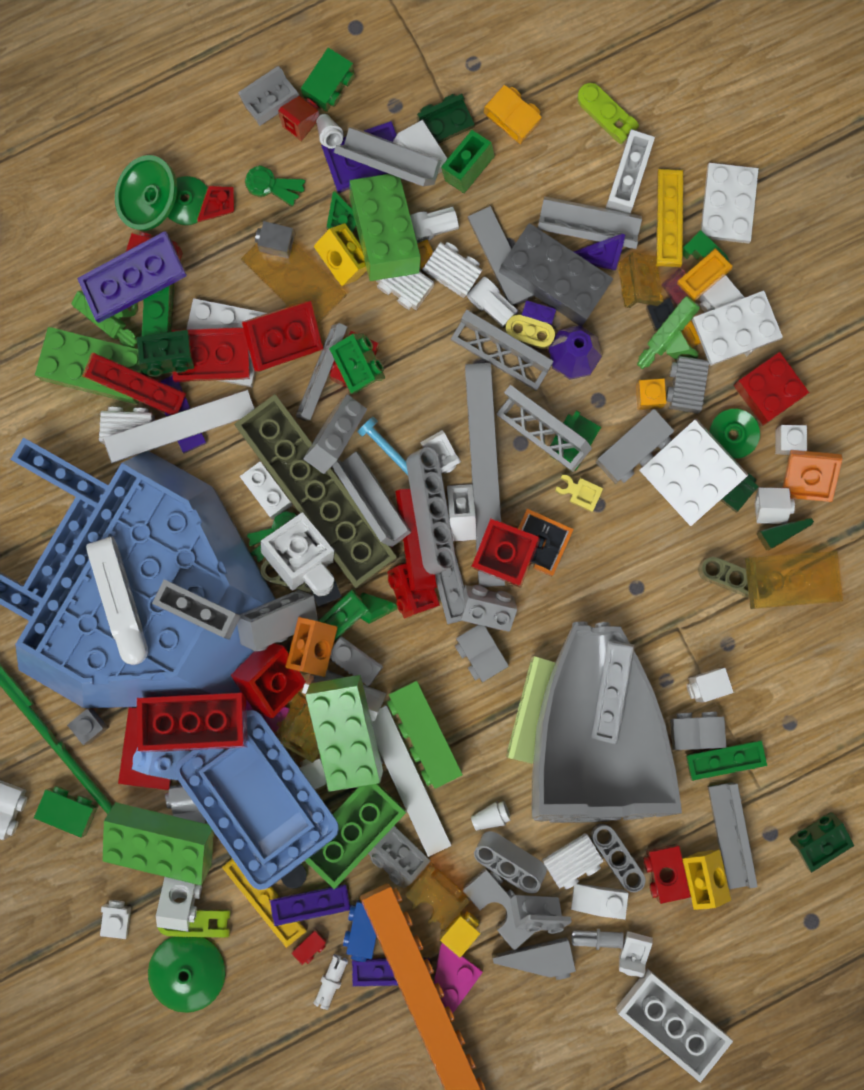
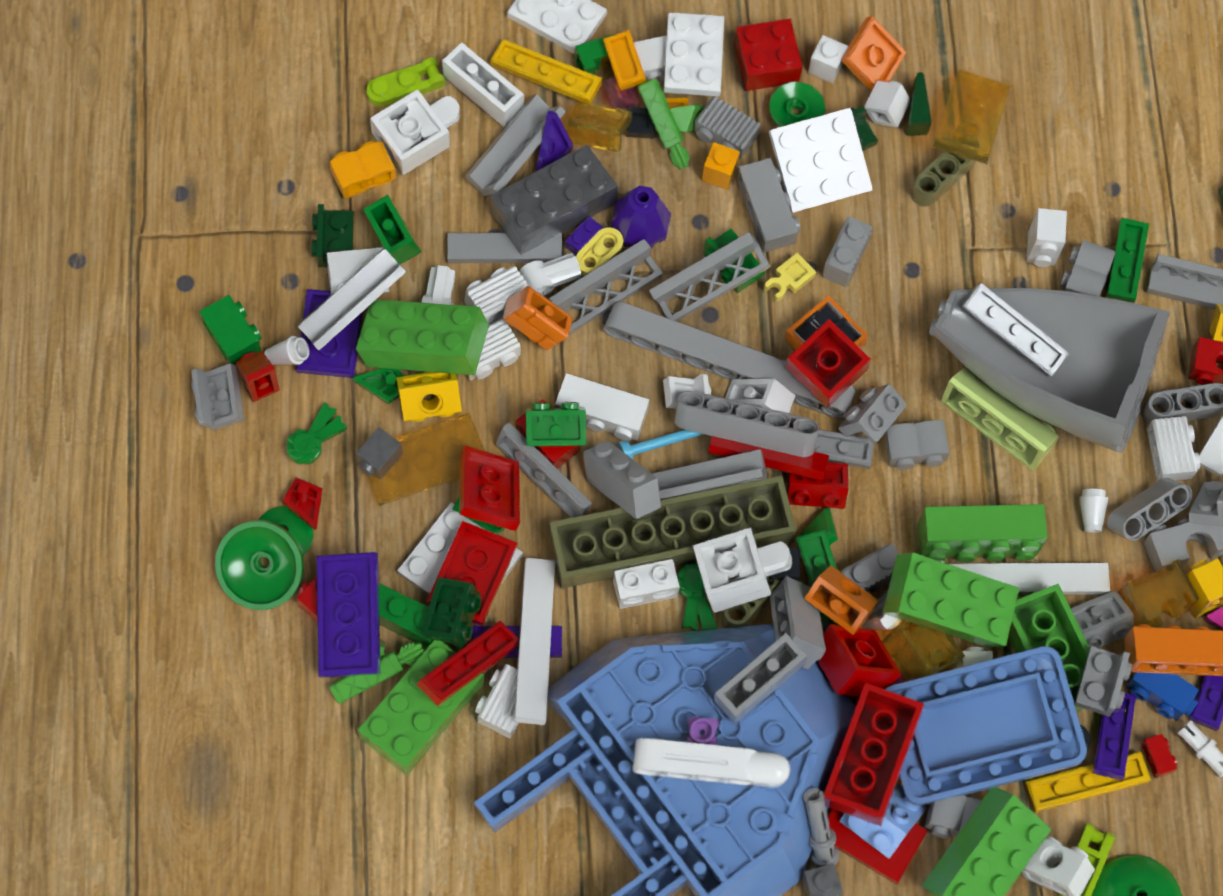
camera: 70 degrees left, 15 degrees down
none -> white brick [370,89,460,175]
none -> orange brick [503,285,572,350]
none -> white brick [555,373,650,441]
none -> medium lavender plate [686,716,719,745]
none -> light grey pin [803,788,840,867]
none -> light grey brick [822,217,873,287]
none -> light grey bracket [1074,646,1132,716]

